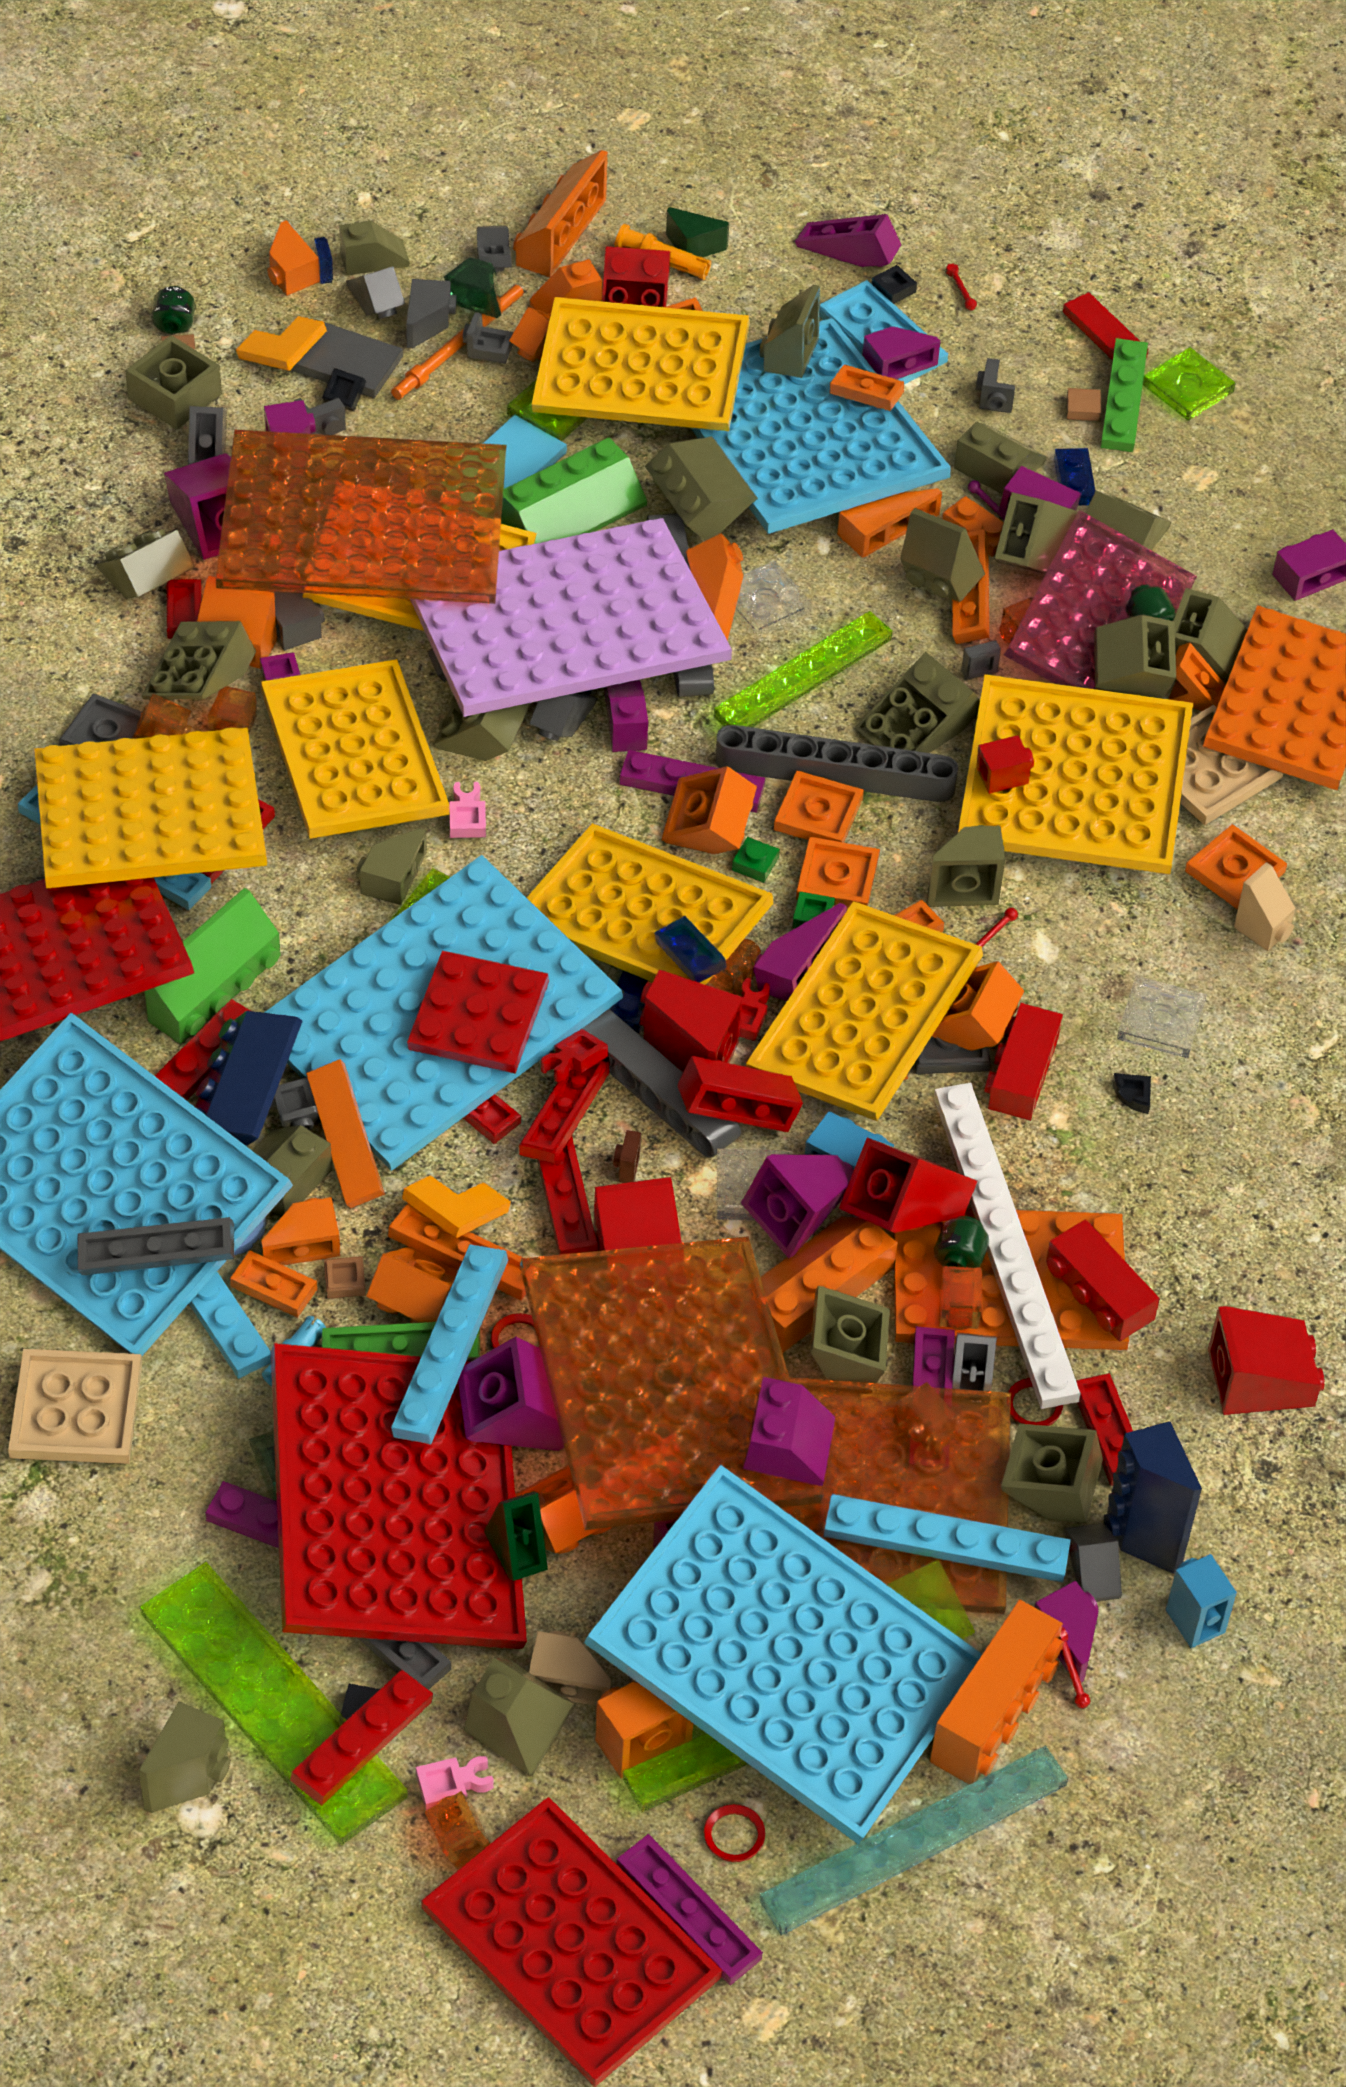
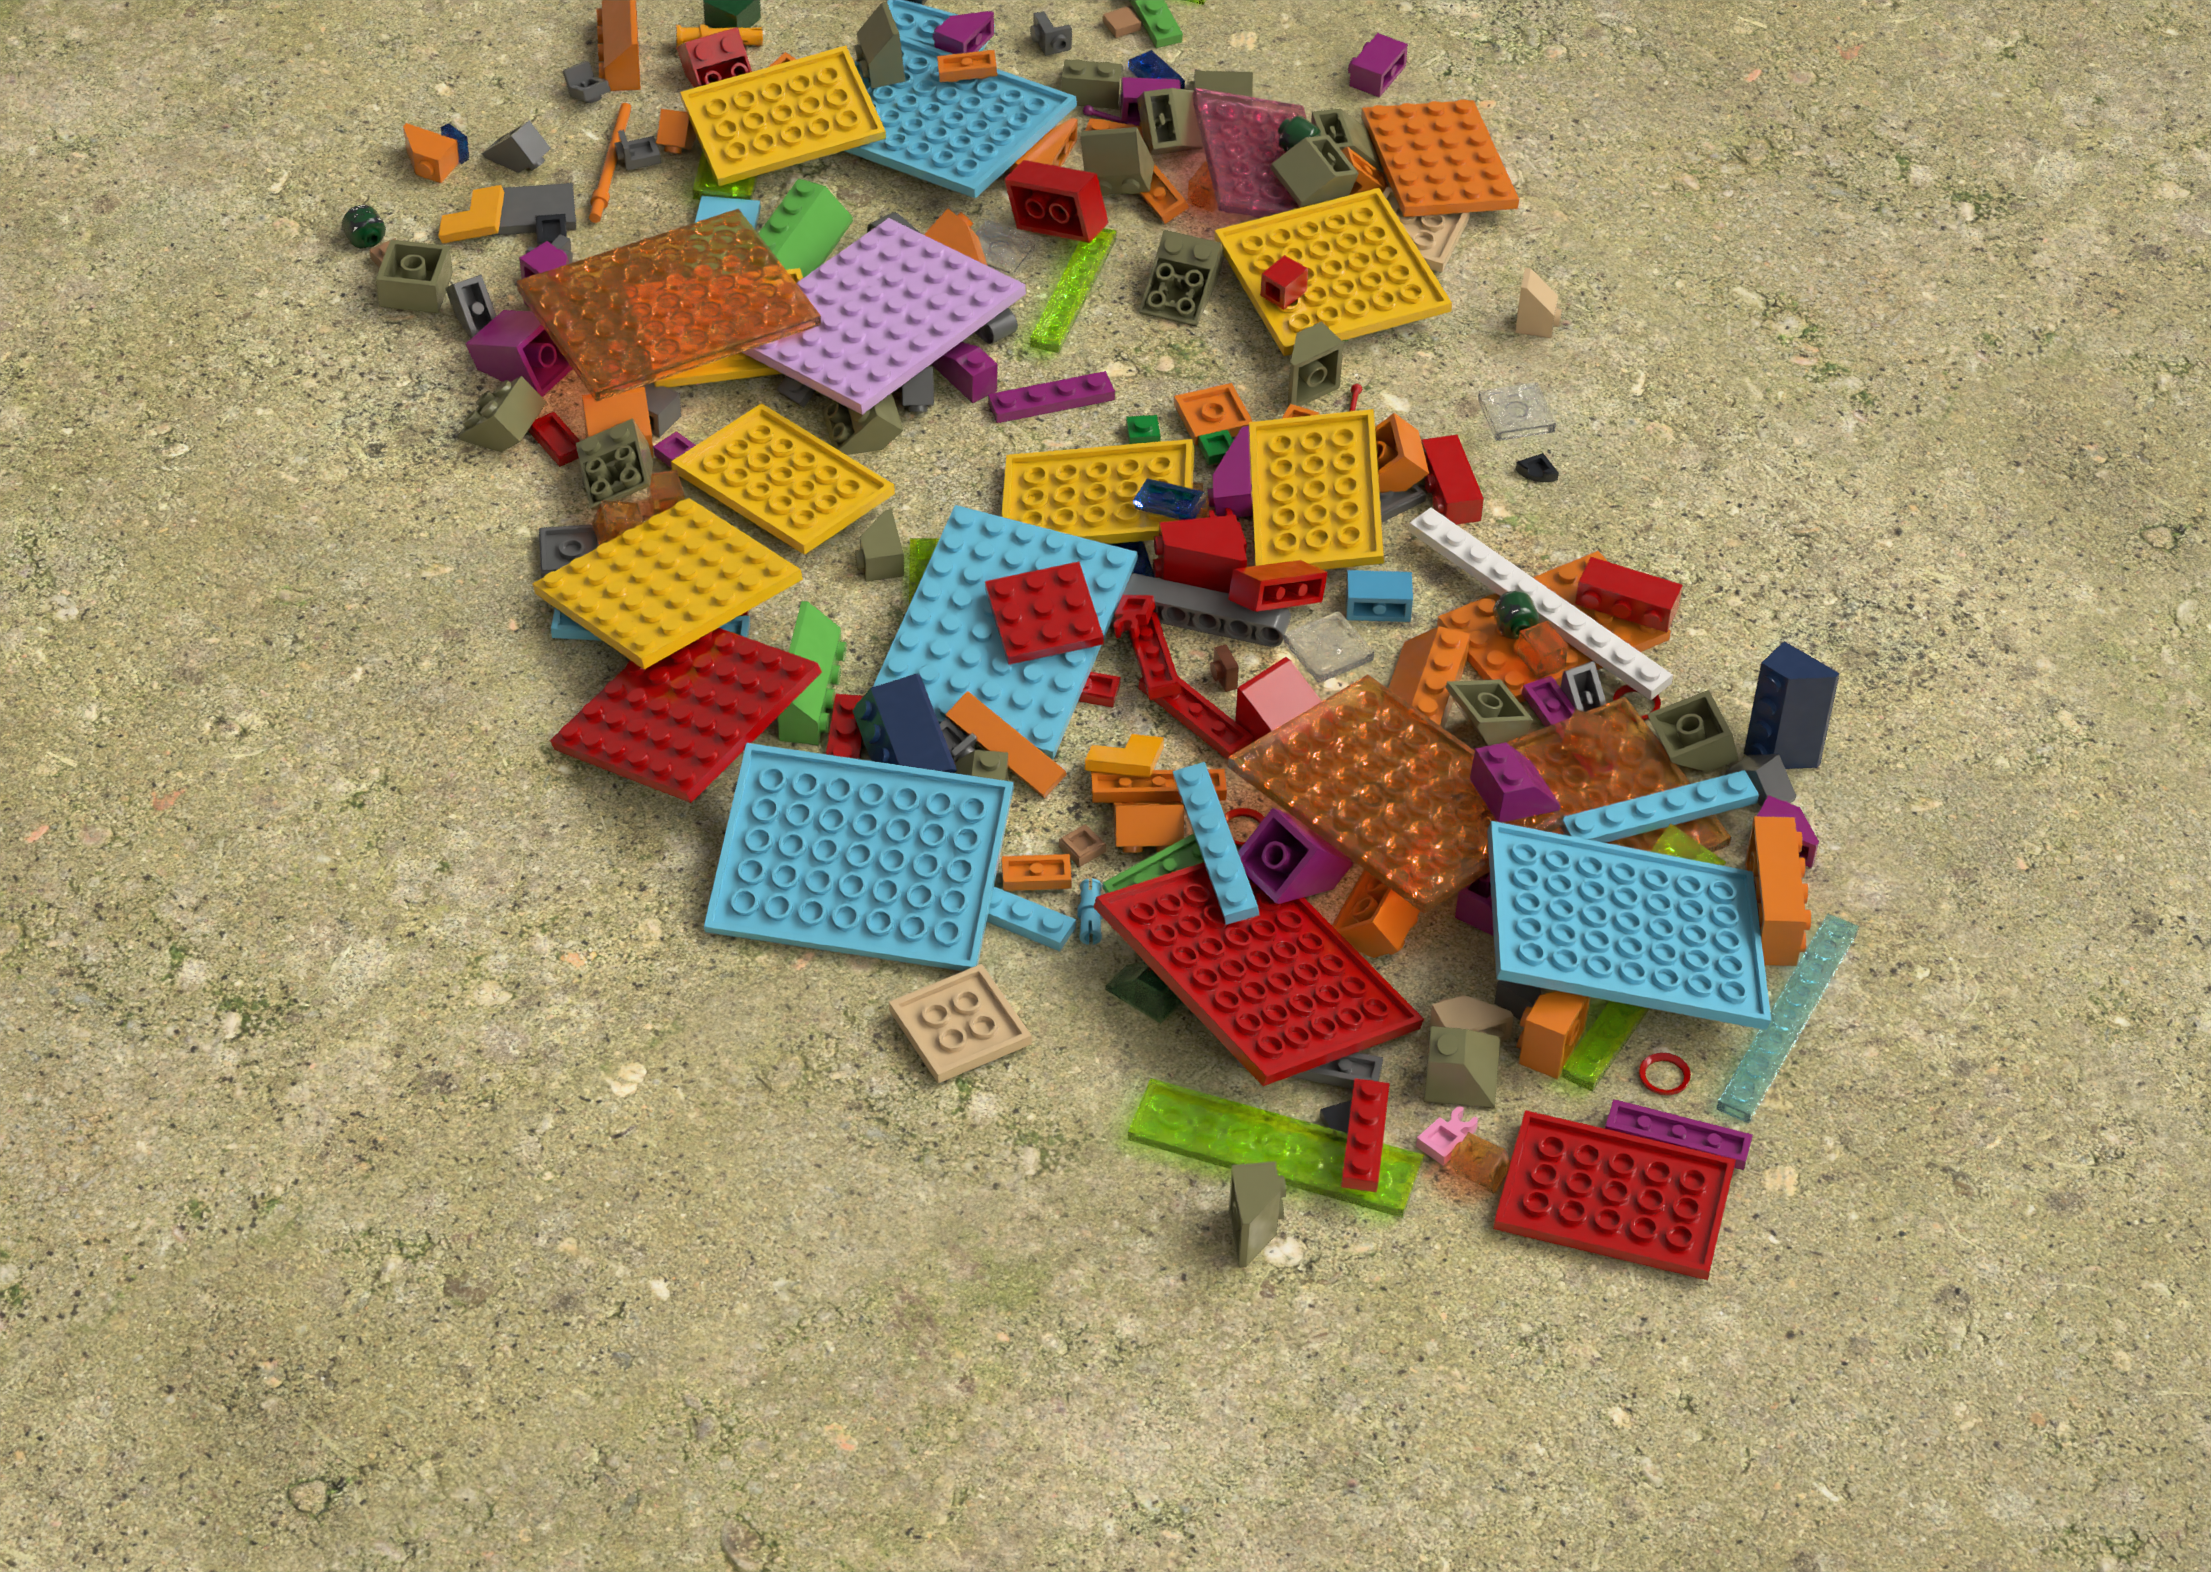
camera: 30 degrees left, 5 degrees down
dark grey plate [78,1217,234,1275] -> none
magenta plate [205,1481,279,1548] -> none
orange slope [261,1197,340,1265] -> none
olive slope [339,221,410,275] -> none
dark grey slope [406,279,457,348] -> none
clear green slope [444,257,501,318] -> none
bright pink plate [449,782,486,838] -> none
dark green slope [484,1491,548,1581] -> none
orange slope [530,259,602,315] -> none
olive slope [645,437,758,541] -> none
orange slope [661,766,757,854] -> none
dark grey beam [715,725,958,802] -> none
magenta slope [741,1154,854,1258] -> none
orange plate [773,770,864,843] -> none
red slope [839,1137,978,1233] -> none
dark grey tile [961,640,1001,680] -> none
red hinge [1059,1627,1091,1709] -> none
red tile [1076,1373,1133,1486] -> none
dark azure brick [1166,1554,1237,1648] -> none
orange plate [1185,824,1287,910] -> none
red slope [1208,1306,1325,1415] -> none
none -> red brick [1004,160,1109,243]

